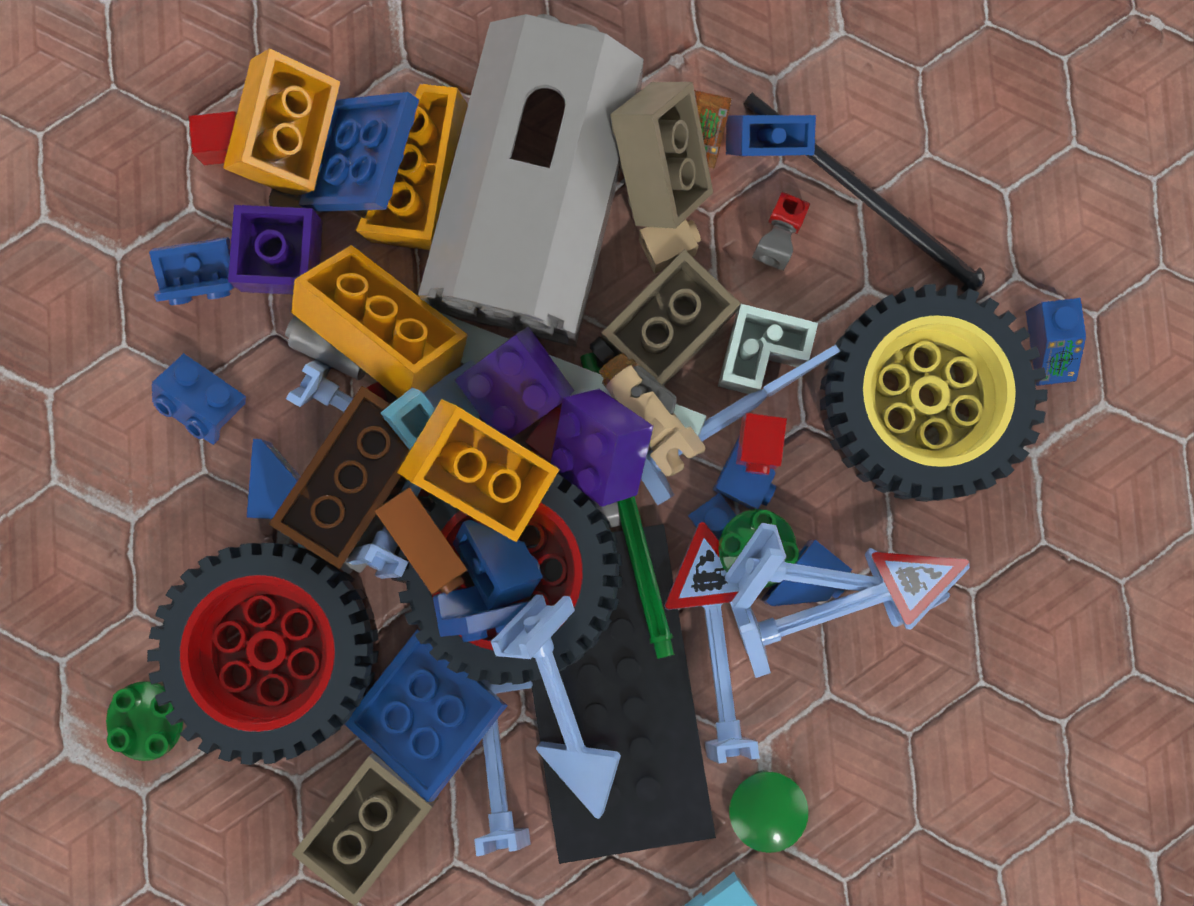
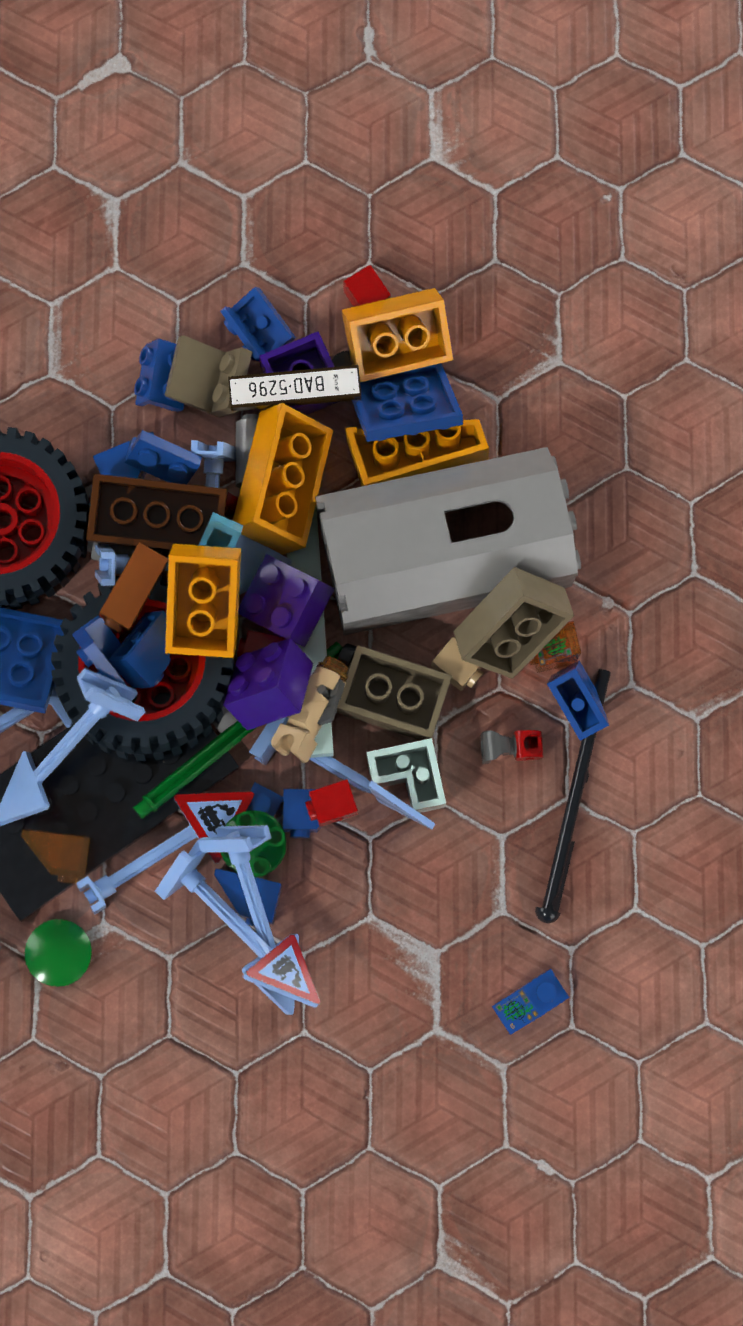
camera: 60 degrees right, 5 degrees down
wheel [820,284,1048,502] -> none
none -> clear orange slope [21,829,91,884]
none -> blue bracket [124,430,202,484]
none -> dark tan bracket [165,335,252,417]
none -> white tile [228,365,362,411]

